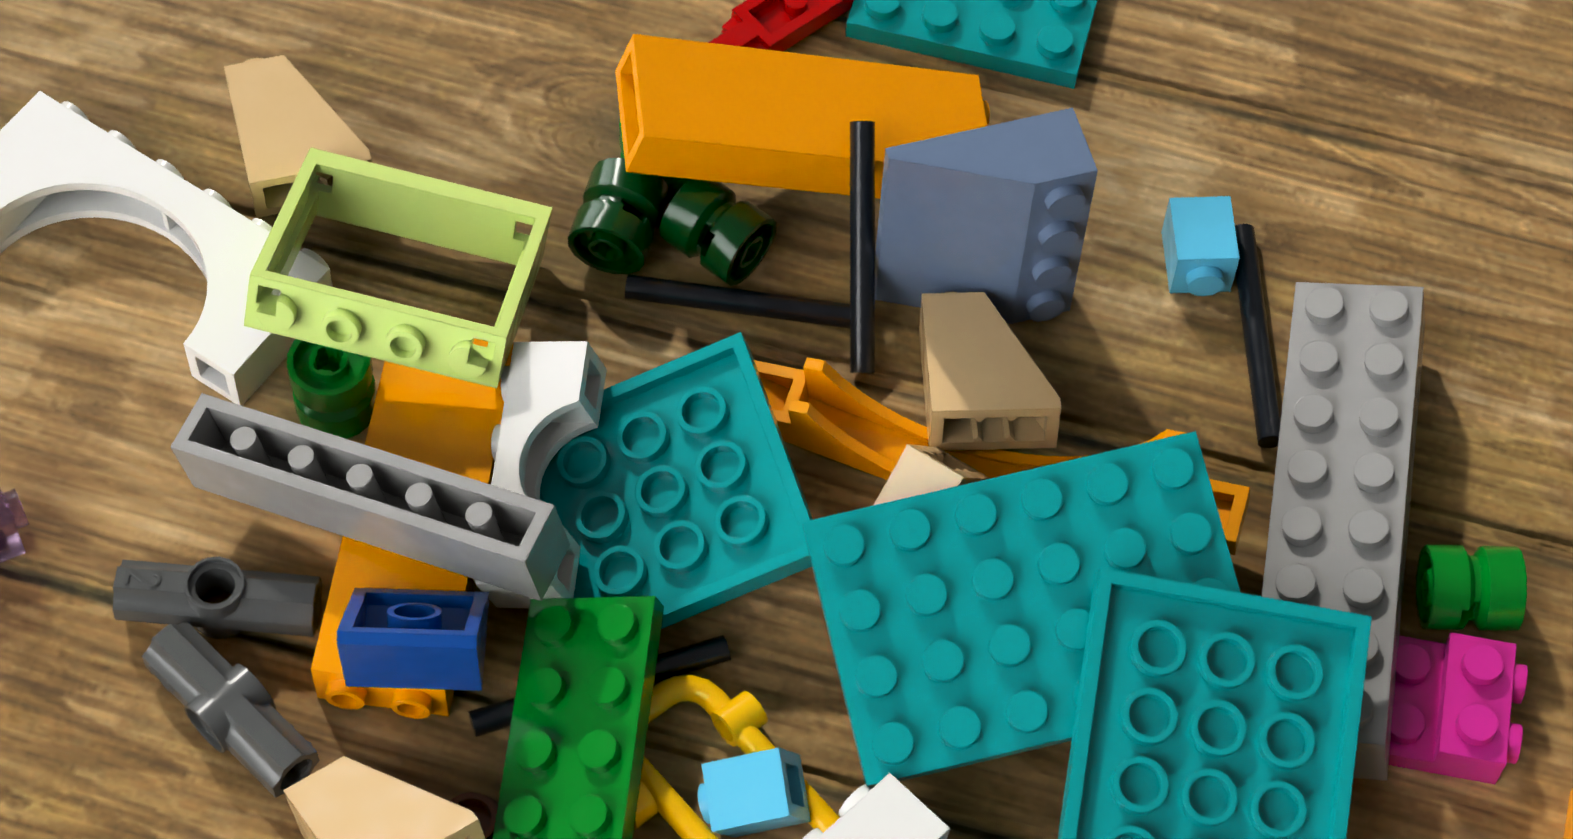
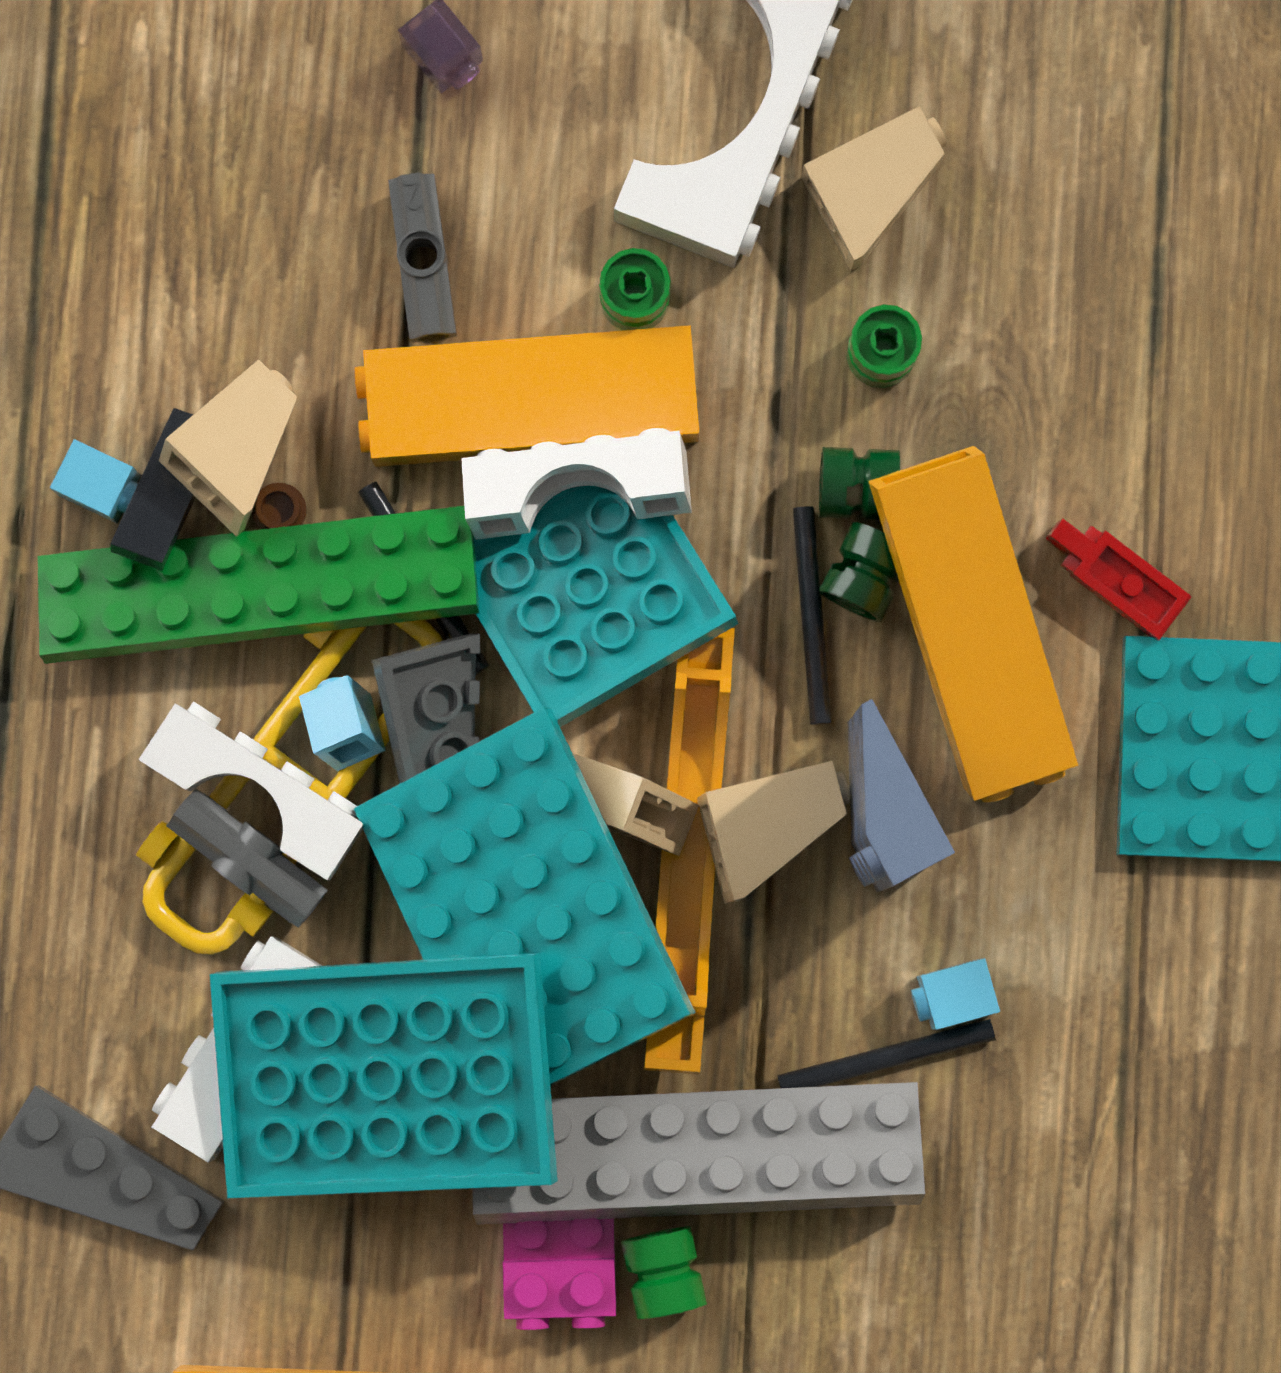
camera: 80 degrees right, 25 degrees up
dark grey piece [142,620,320,798] -> none
light grey brick [170,393,570,601] -> none
yellowish green window [244,147,553,389] -> none
blue slope [337,588,489,691] -> none
black bar [850,121,875,373] -> none
none -> dark grey wing [372,633,480,783]
none -> green wheel [846,304,922,388]

